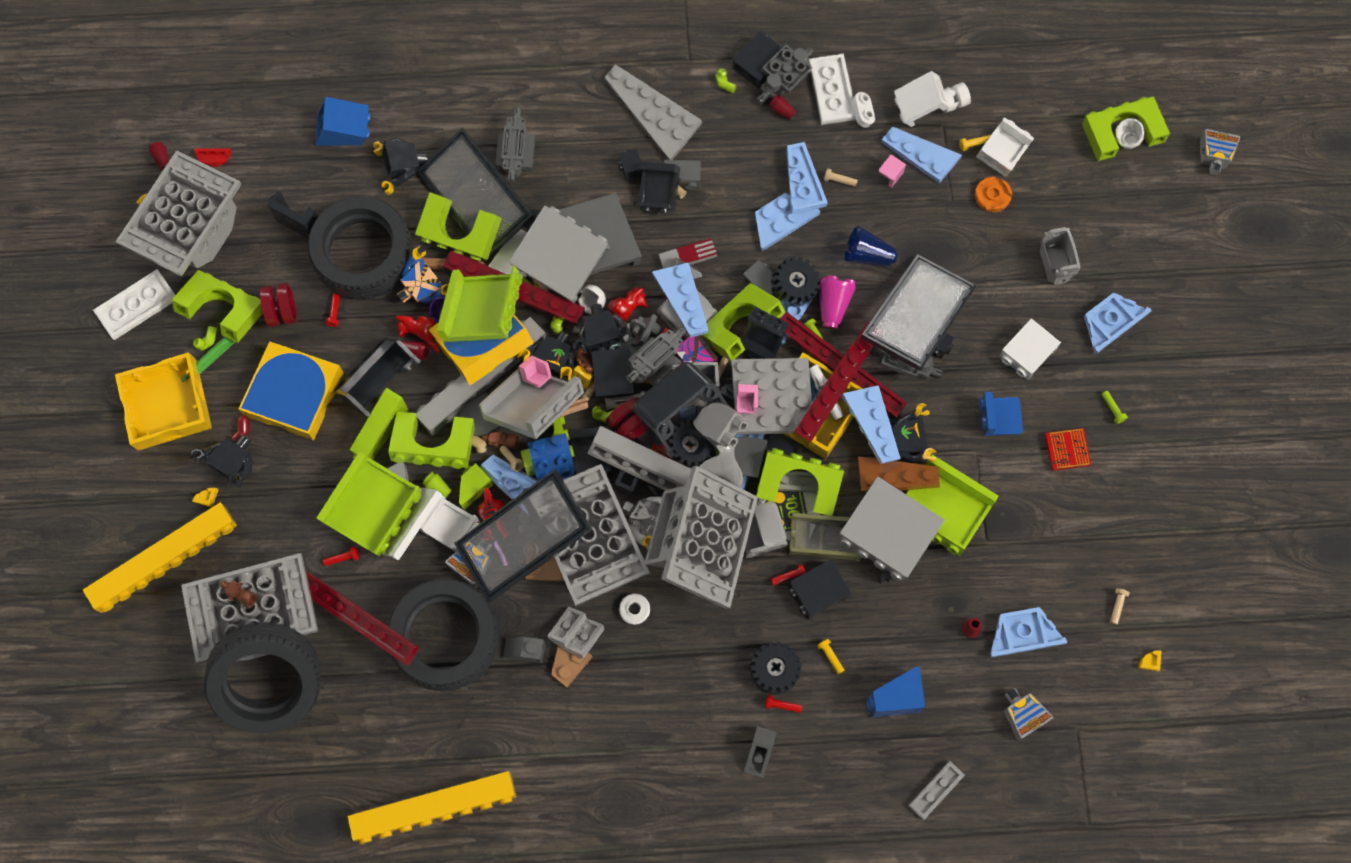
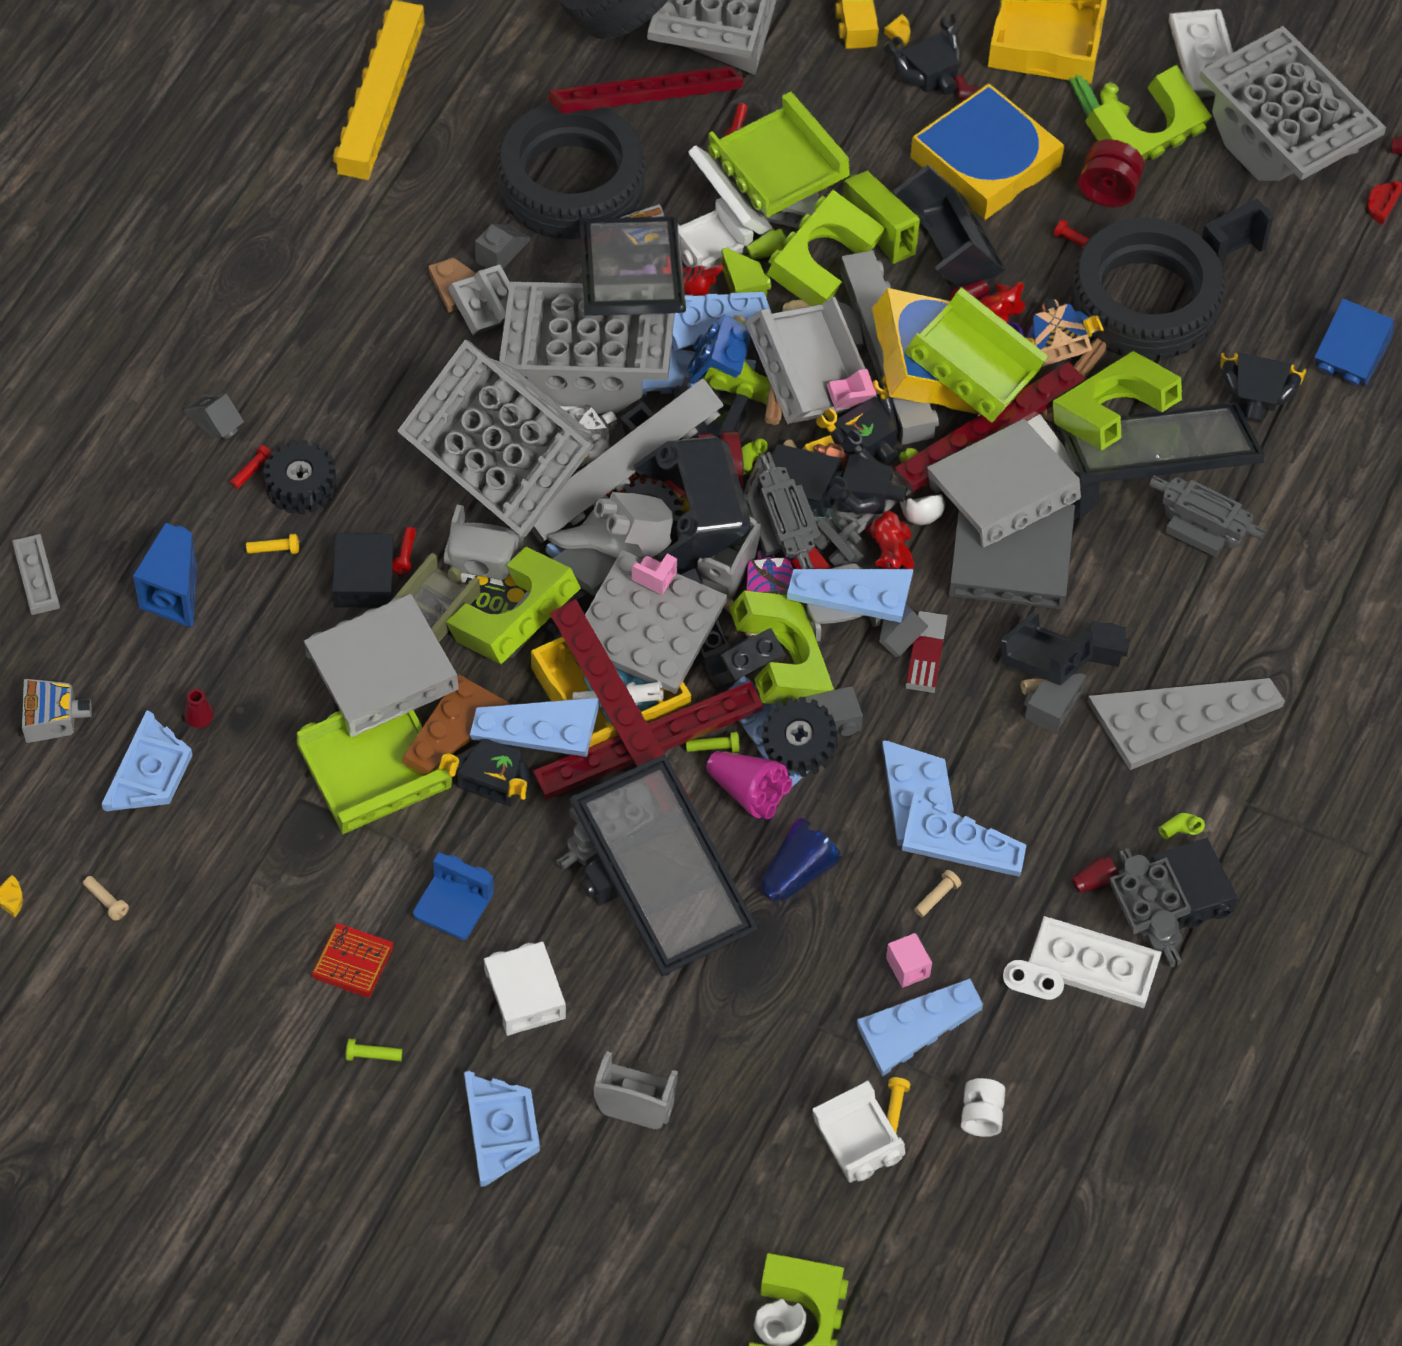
camera: 115 degrees right, 15 degrees down
white panel [894,71,950,127] -> none
orange tile [975,177,1012,213] -> none

